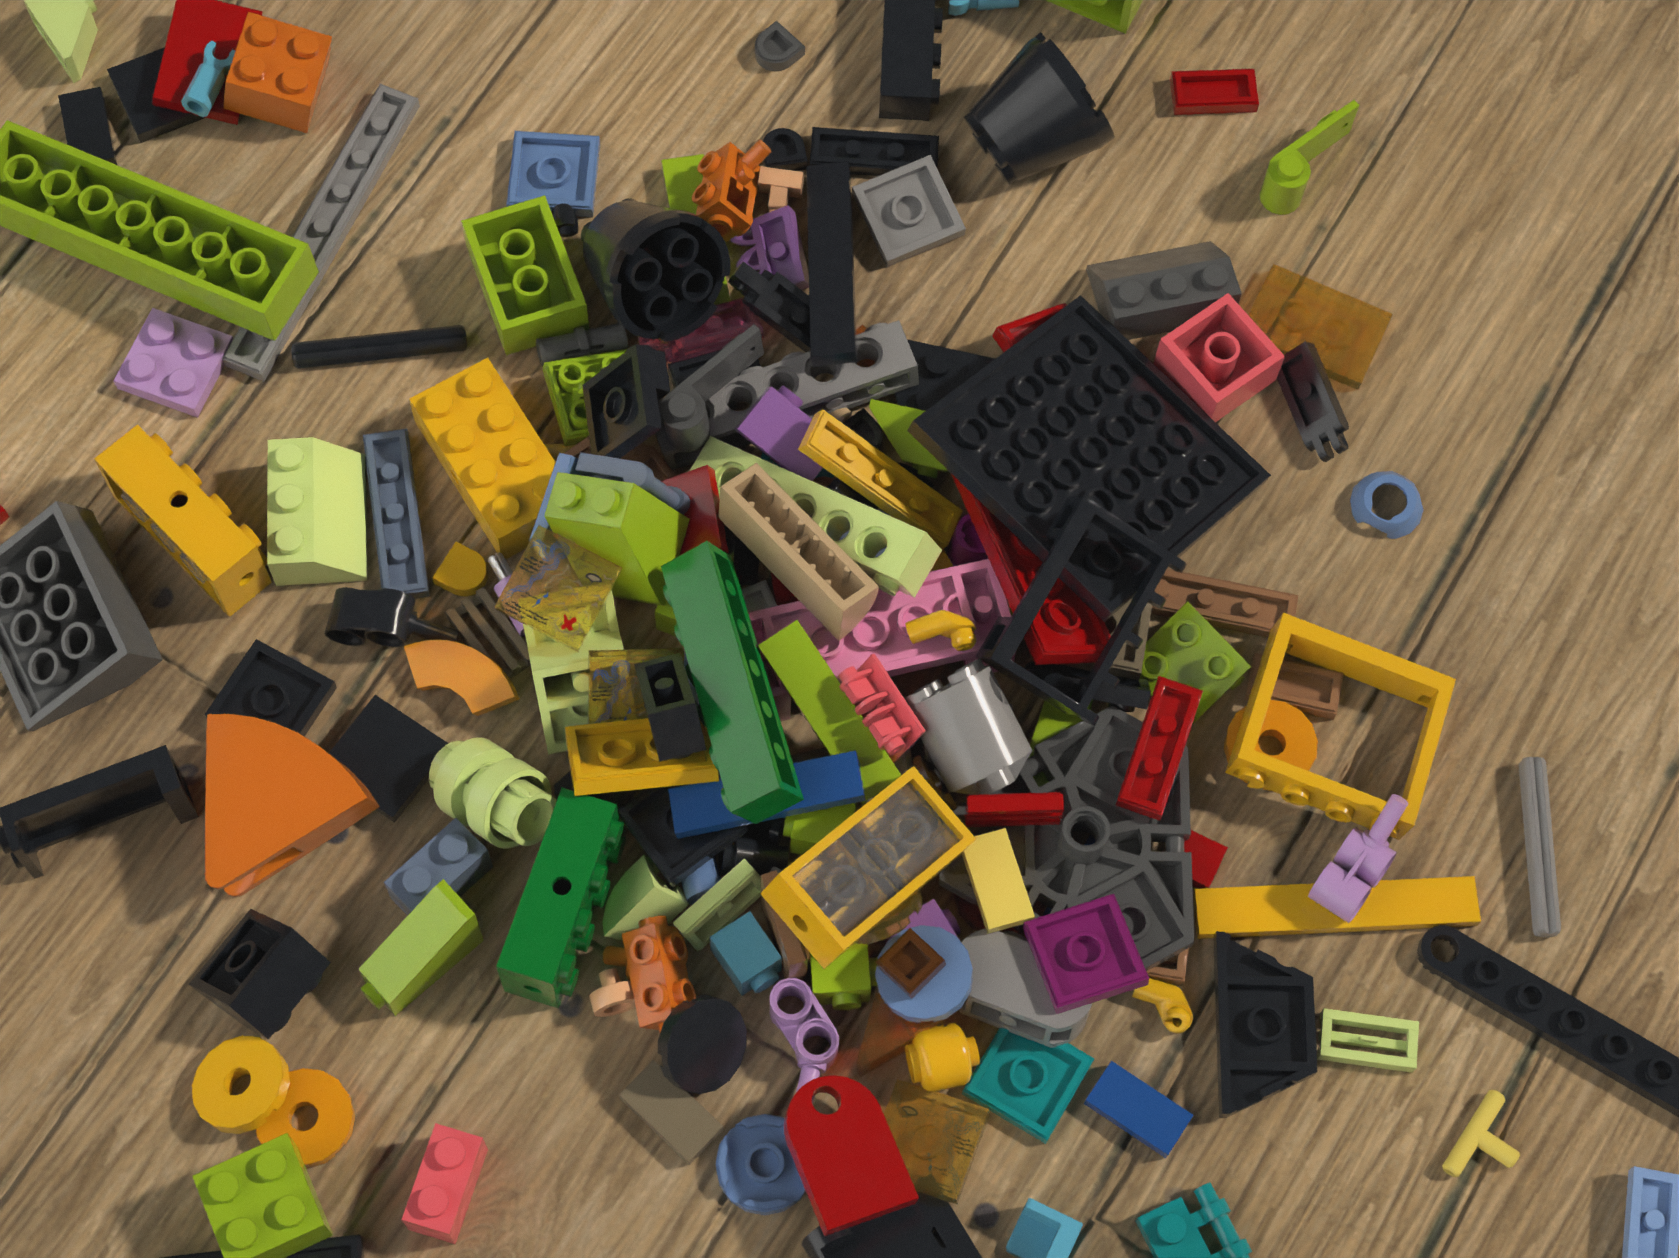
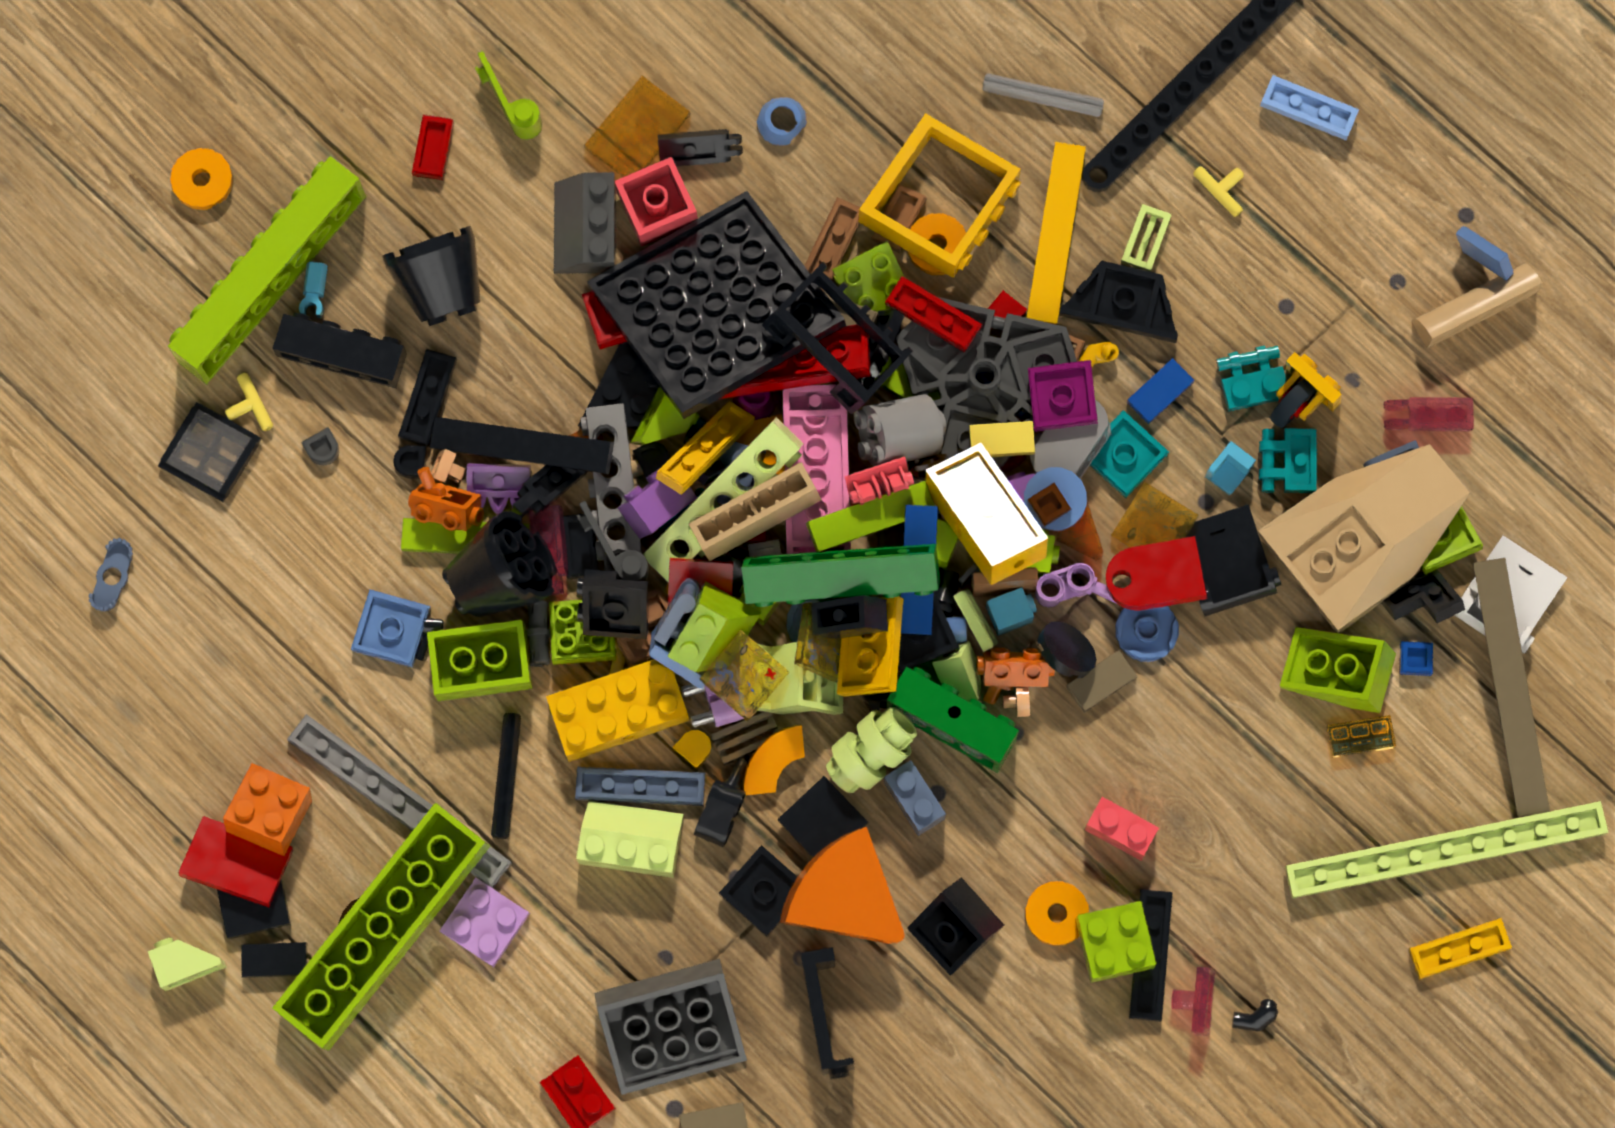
camera: 70 degrees left, 10 degrees up
yellow brick [94,424,272,617] -> none
medium azure bar [181,41,235,117] -> none
yellow tile [192,1035,290,1134] -> none
lime slope [358,879,484,1016] -> none
light grey tile [852,155,966,267] -> none
yellow arm [905,610,977,651] -> none
yellow head [905,1023,980,1092] -> none
red tile [964,792,1064,827] -> none
lavender beam [1308,794,1408,923] -> none

